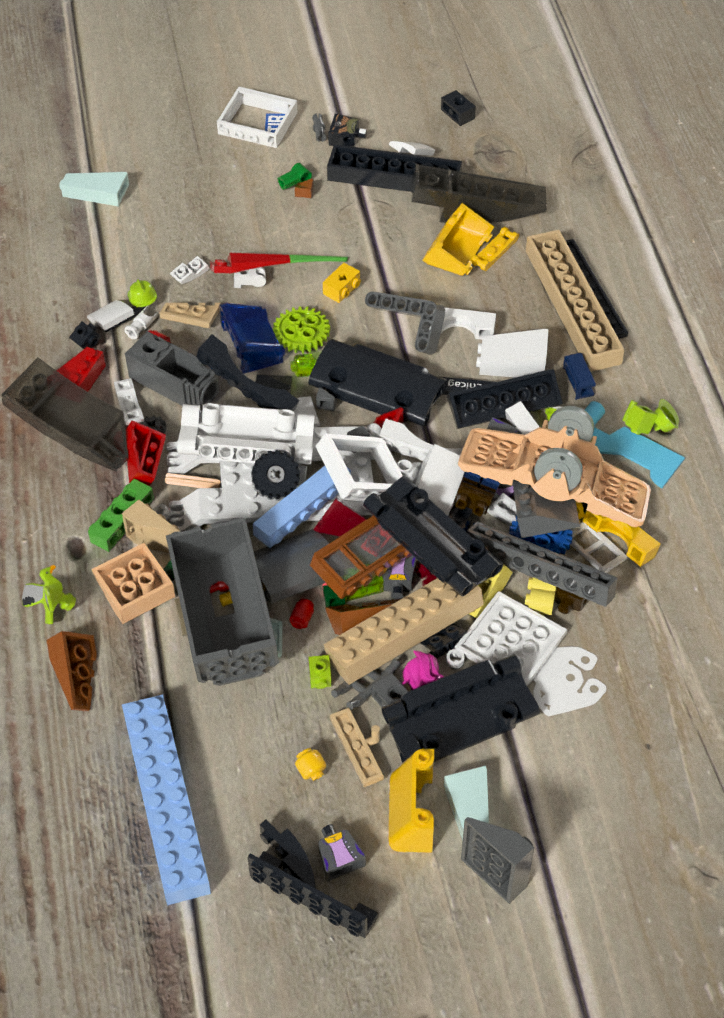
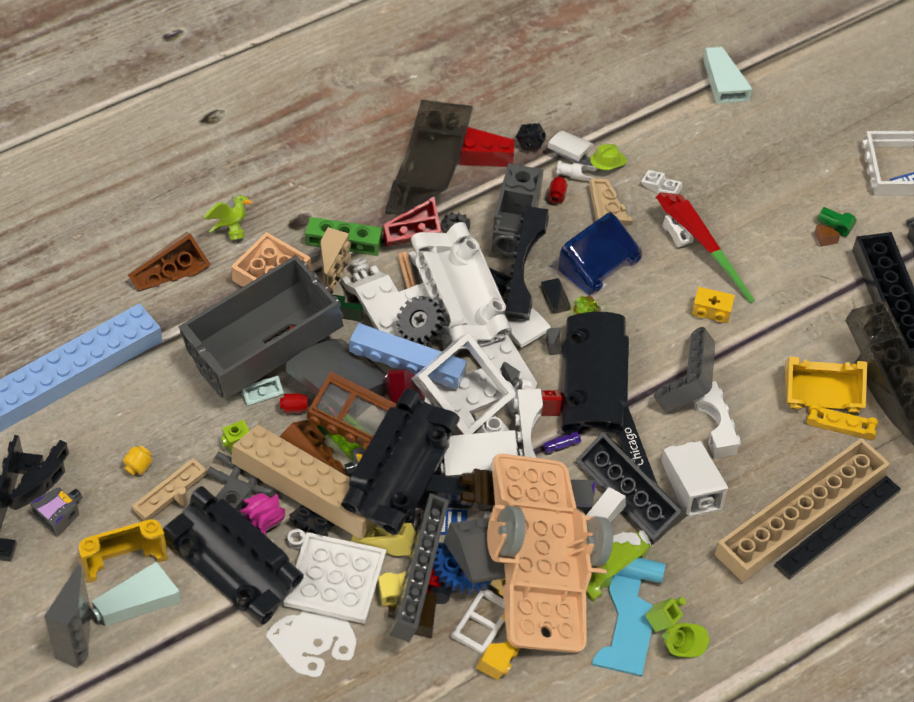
camera: 65 degrees right, 0 degrees up
white slope [114,378,144,425] -> none
lime gear [273,306,330,354] -> none
dark blue window [563,353,596,400] -> none
none -> dark purple axle [543,432,581,453]

